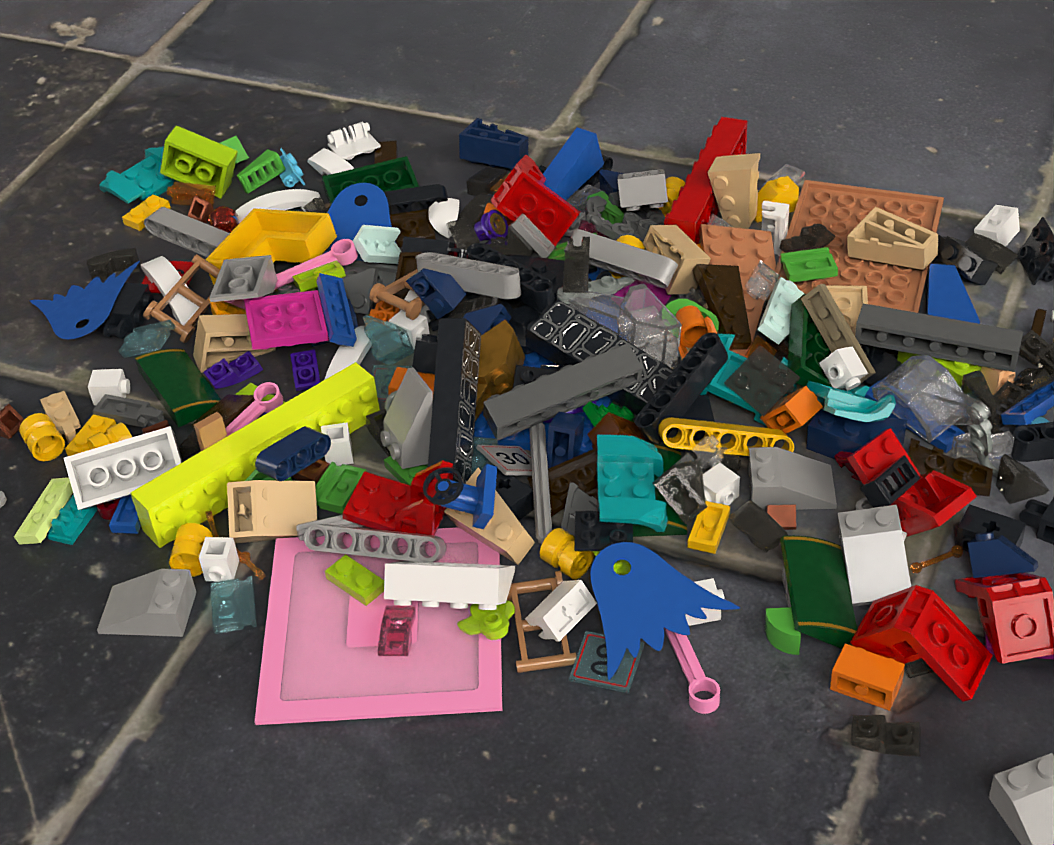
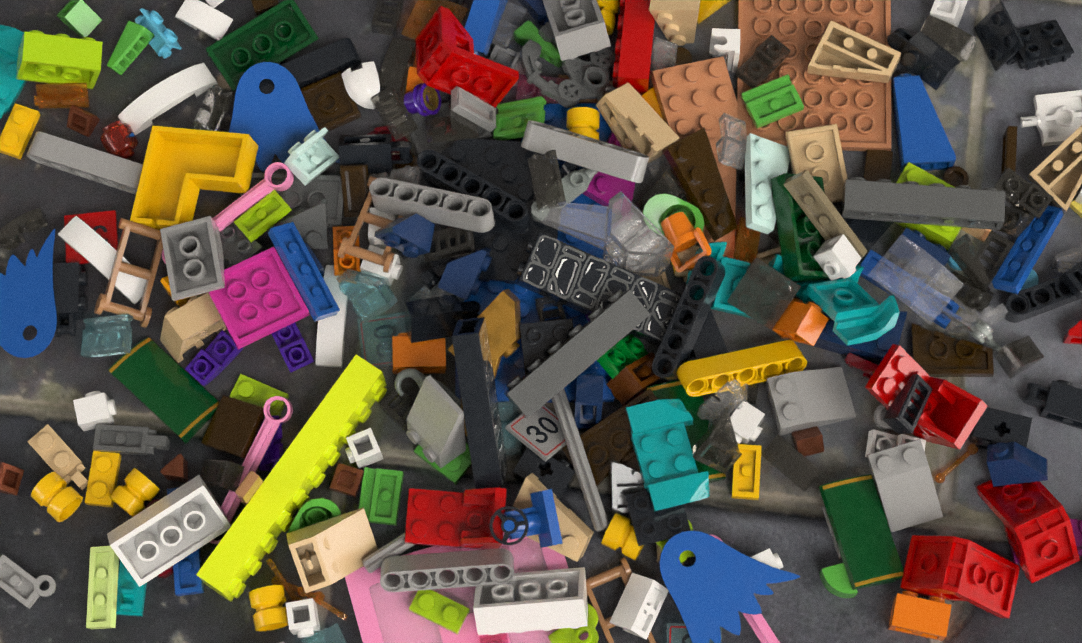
camera: 15 degrees left, 30 degrees up
dark blue beam [255,426,331,481] -> none

